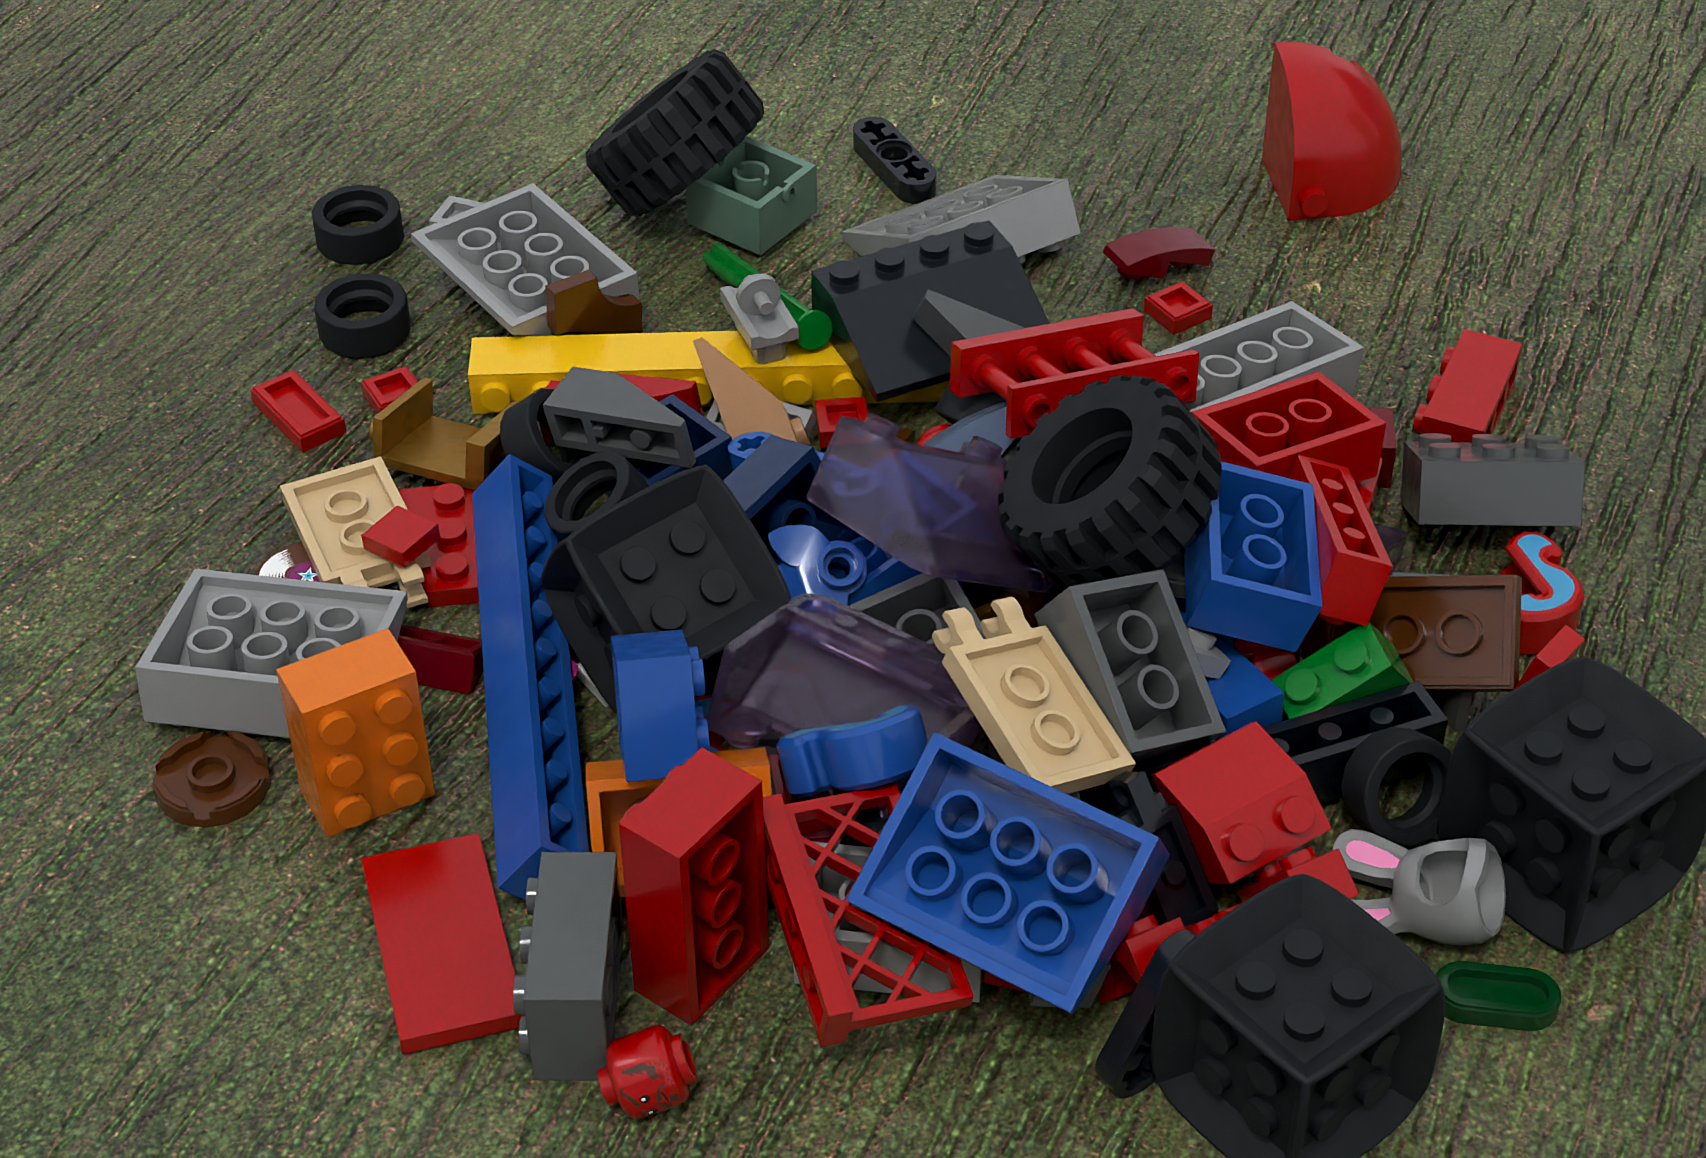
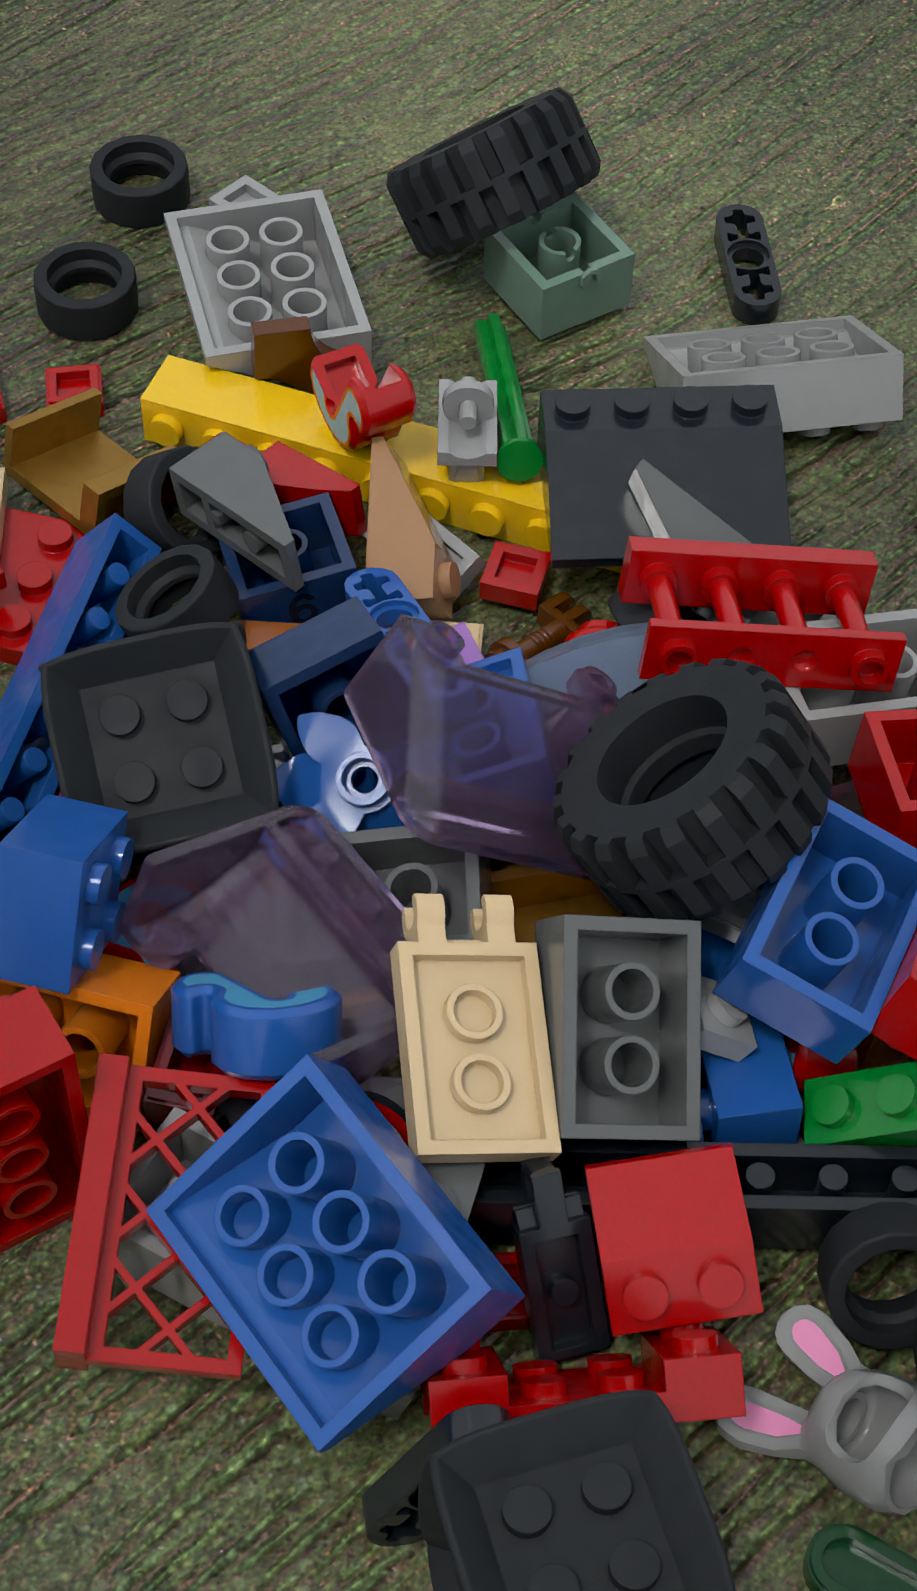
camera: 20 degrees right, 10 degrees up
none -> red animal [310,343,417,451]

